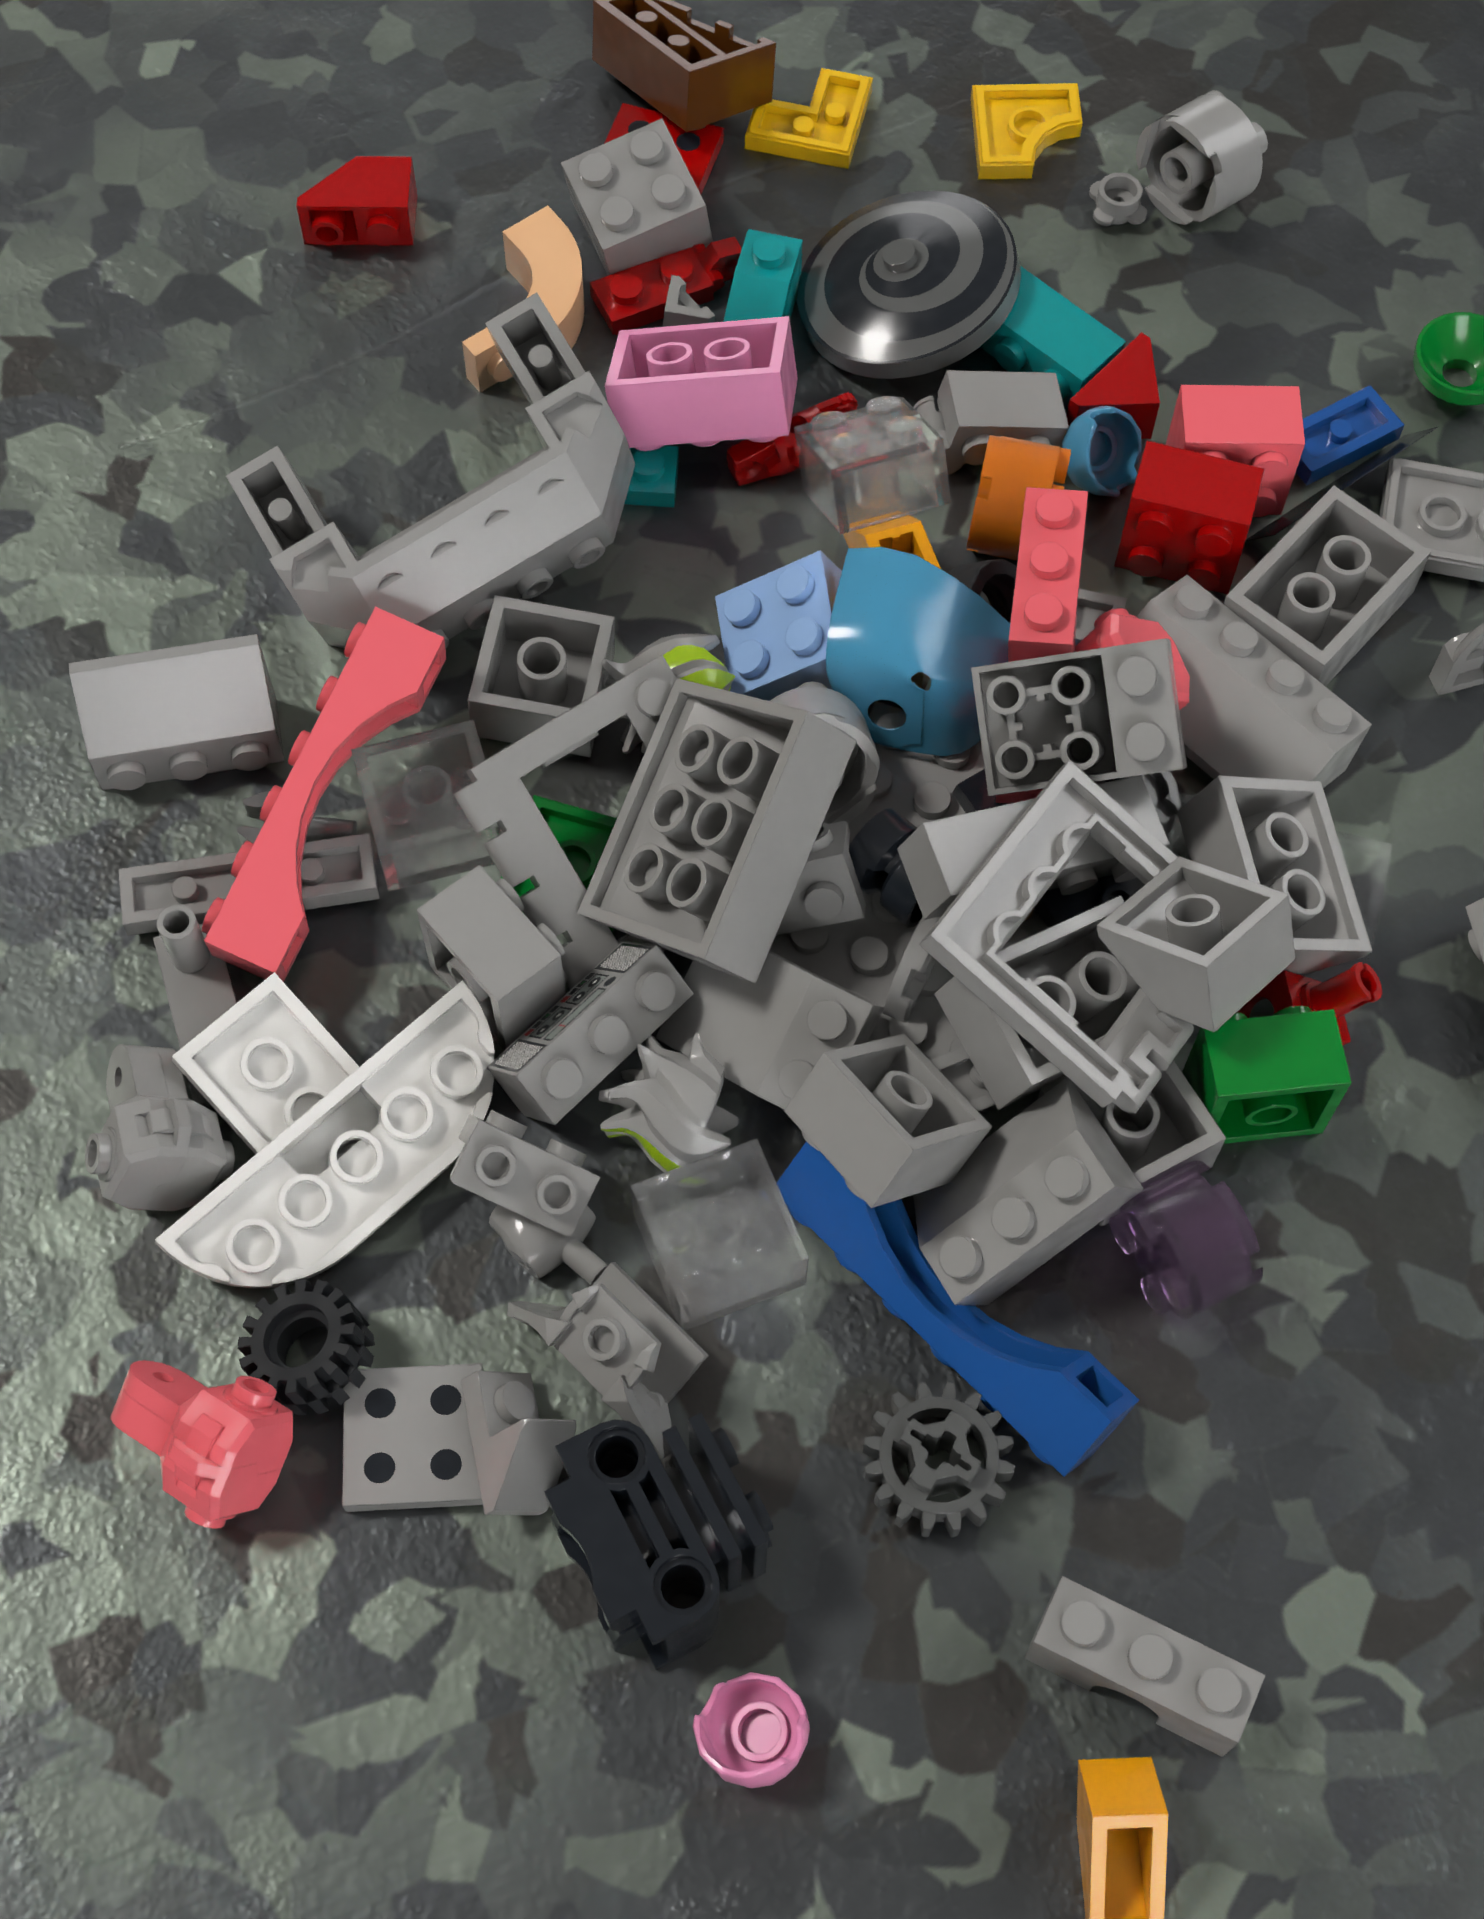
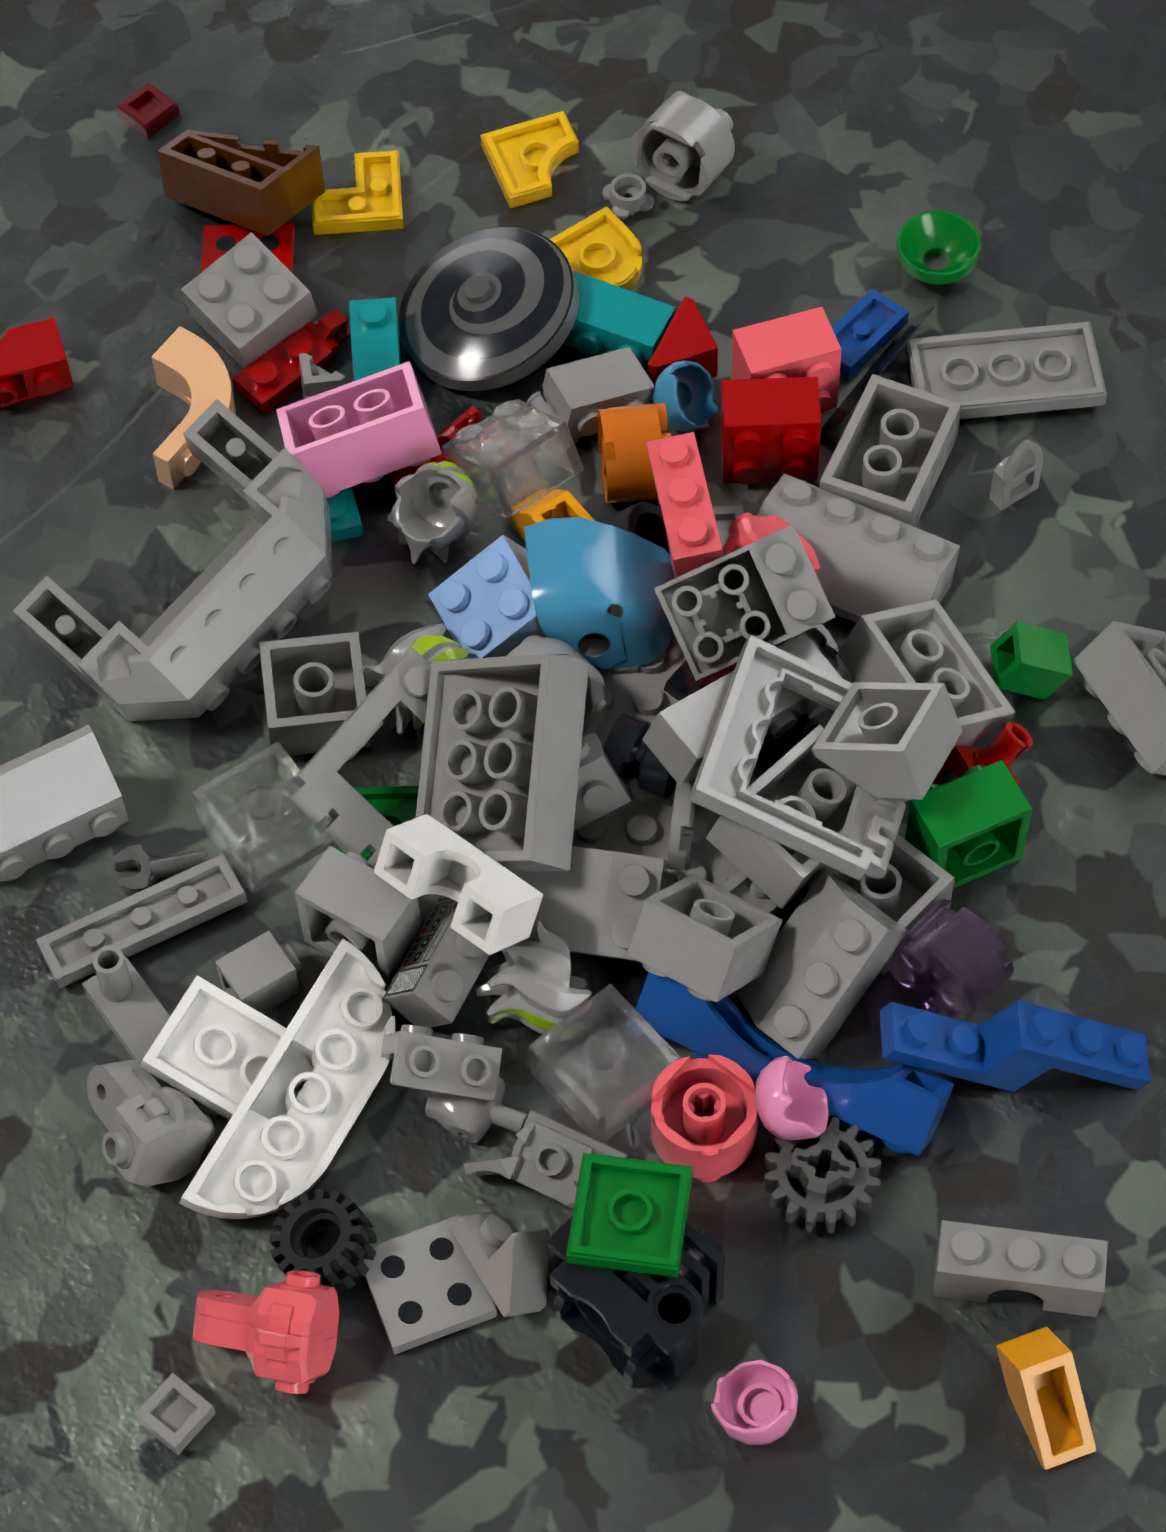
camera: 15 degrees left, 5 degrees down
coral arch [202,606,446,982] -> none
none -> light grey plate [134,1372,216,1455]
none -> light grey brick [215,930,302,1014]
none -> white arch [374,814,543,955]
none -> light grey hair [388,461,481,564]
none -> yellow tile [550,206,643,290]
none -> green tile [566,1152,693,1278]
none -> coral brick [650,1054,758,1183]
none -> bright pink hair [755,1056,829,1140]
none -> blue bracket [879,1000,1151,1092]
none -> green brick [990,621,1073,700]

